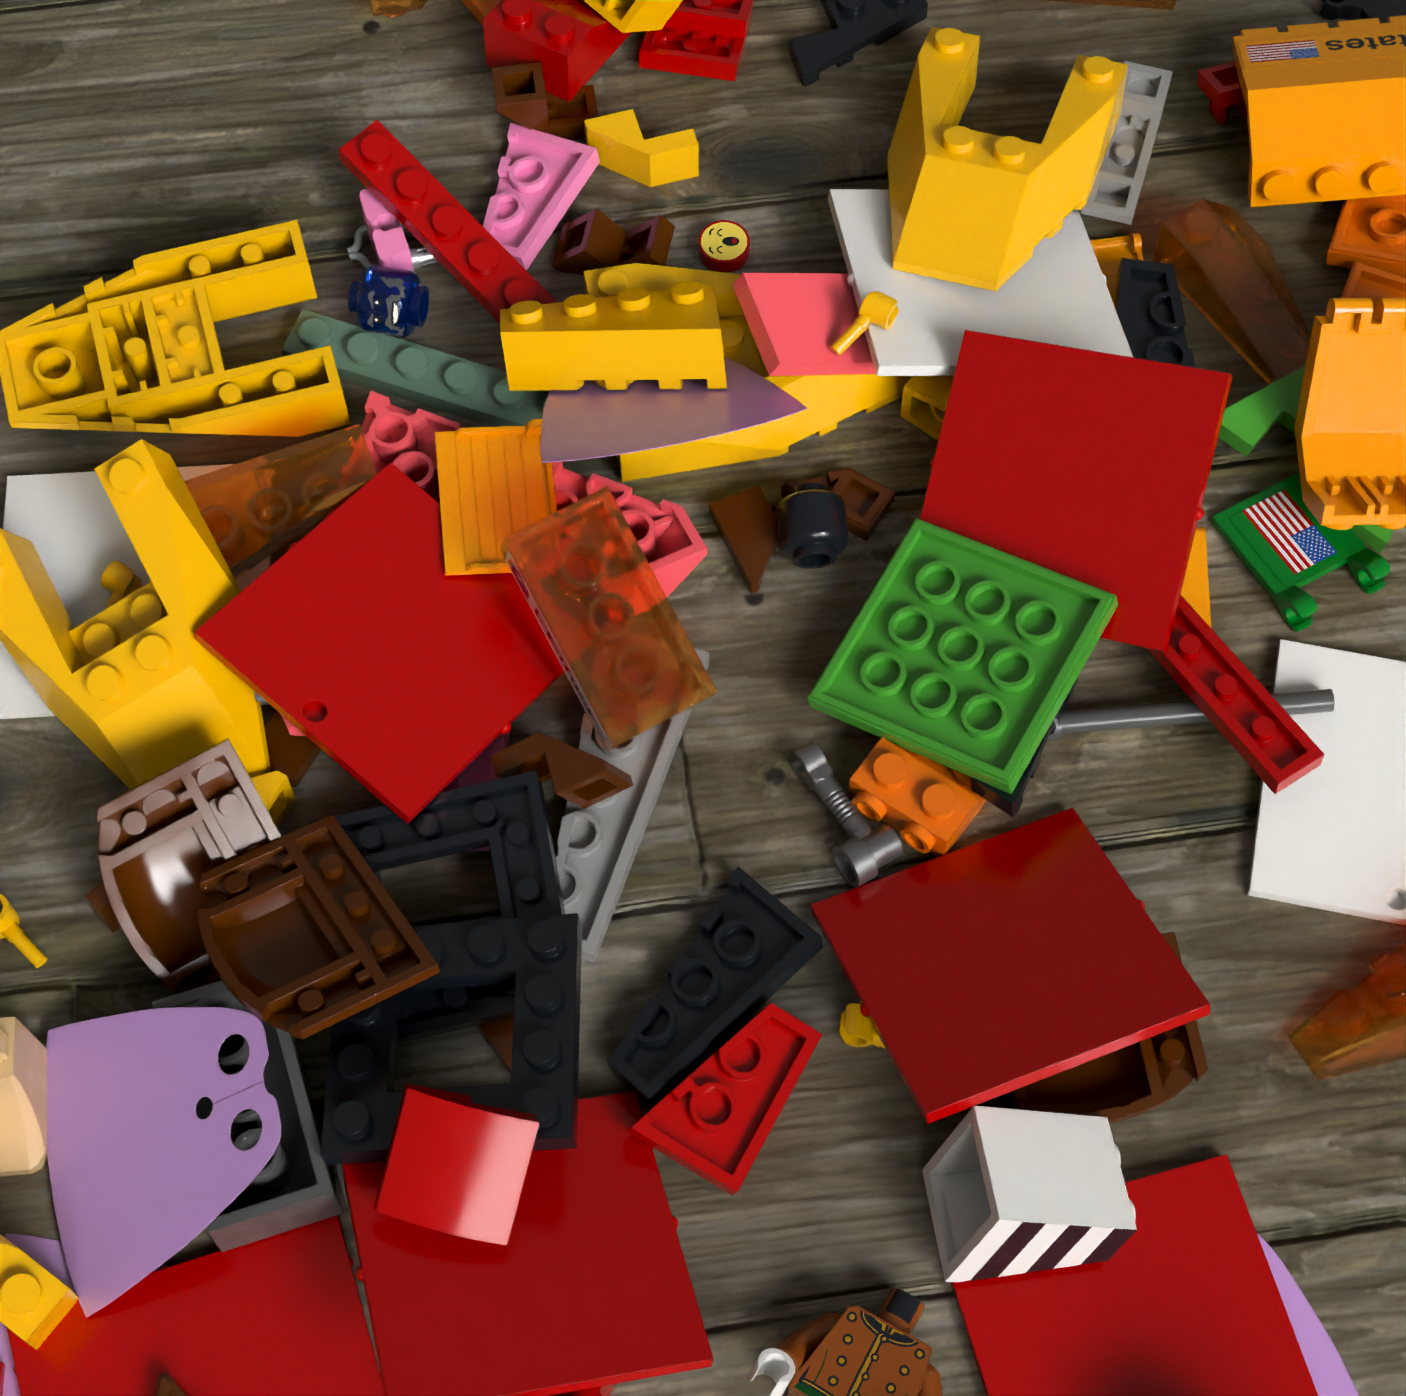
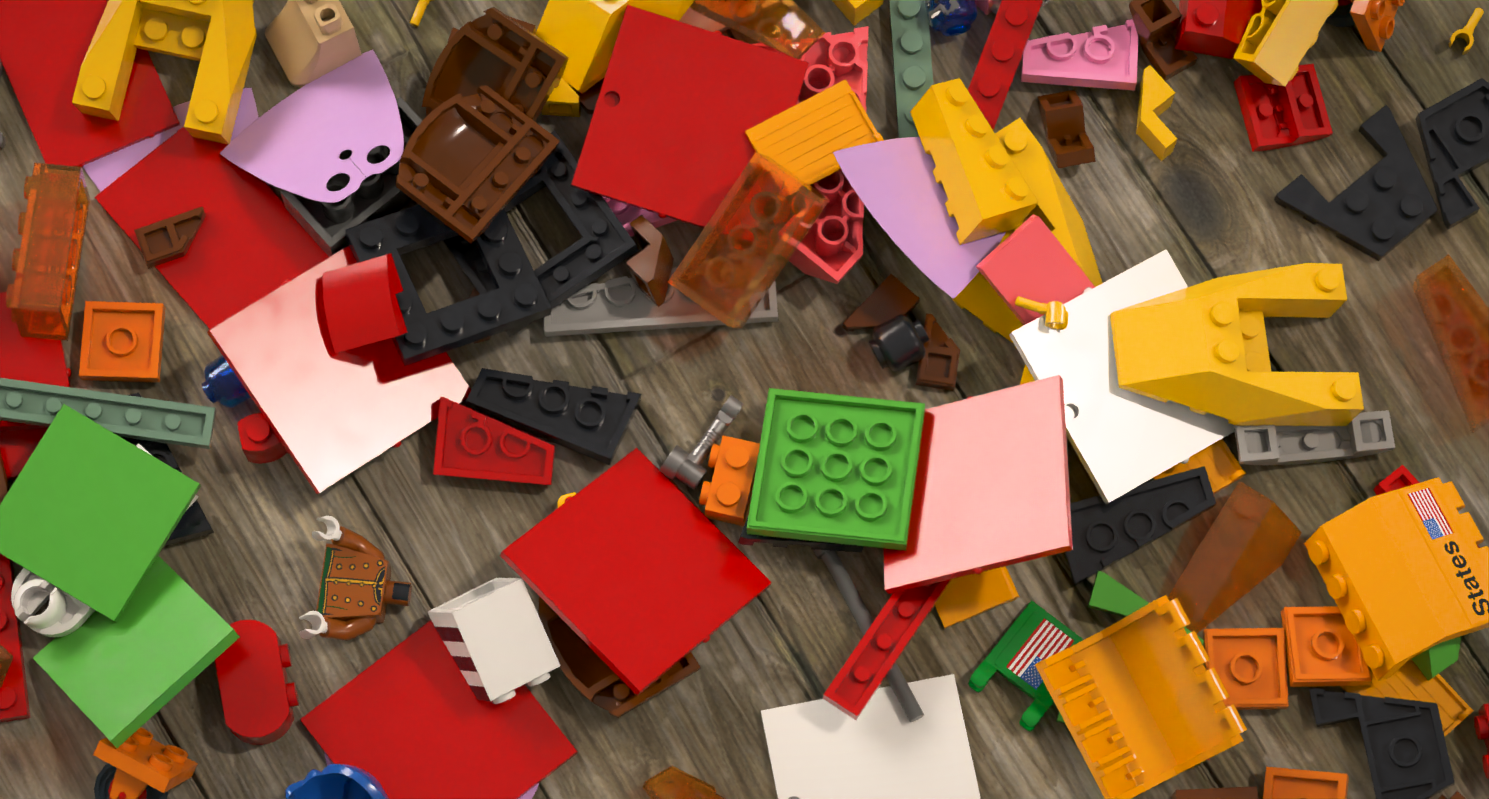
camera: 65 degrees right, 10 degrees up
tile [698,220,750,273] -> none

